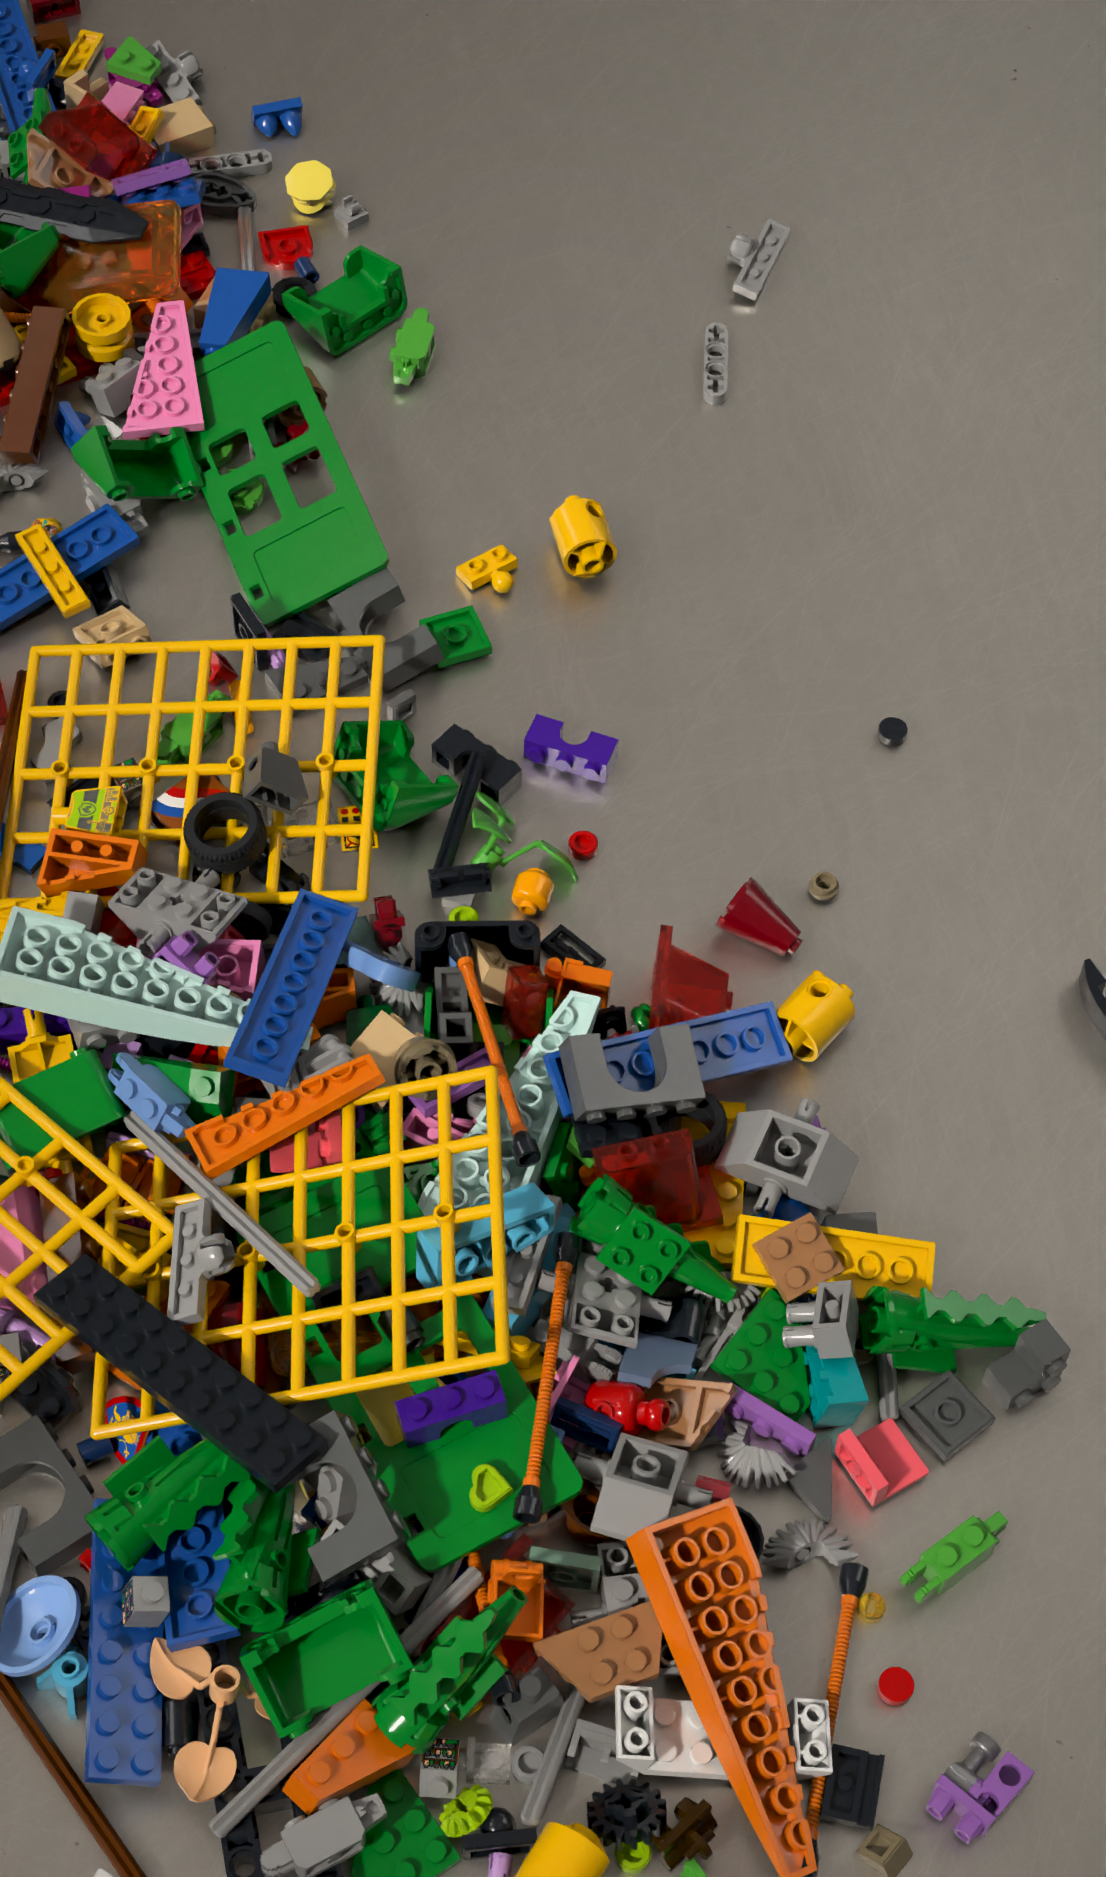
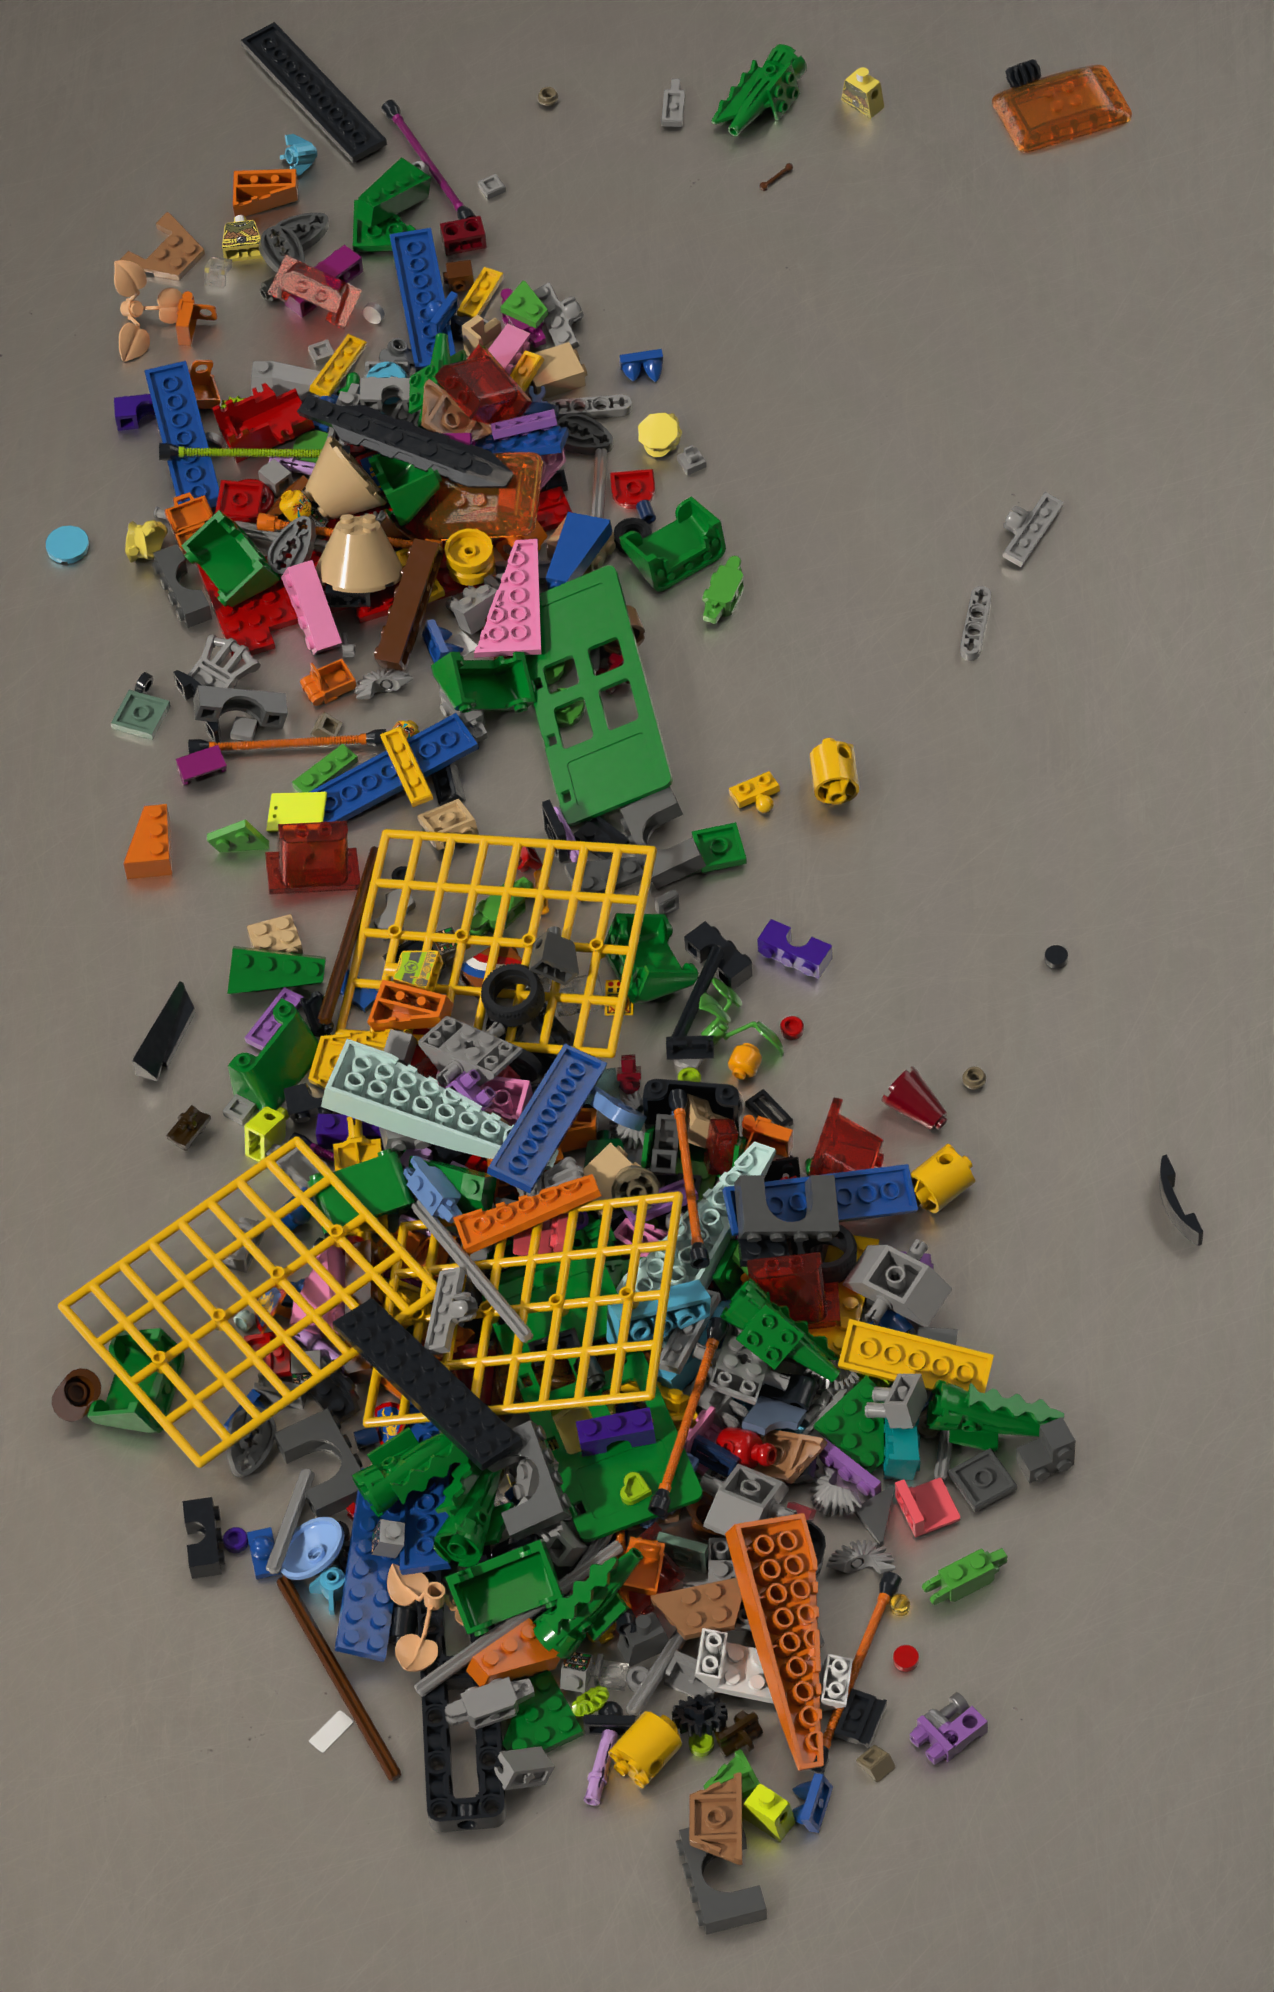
camera: 15 degrees right, 0 degrees up
medium nougat plate [752,1212,845,1304] -> none

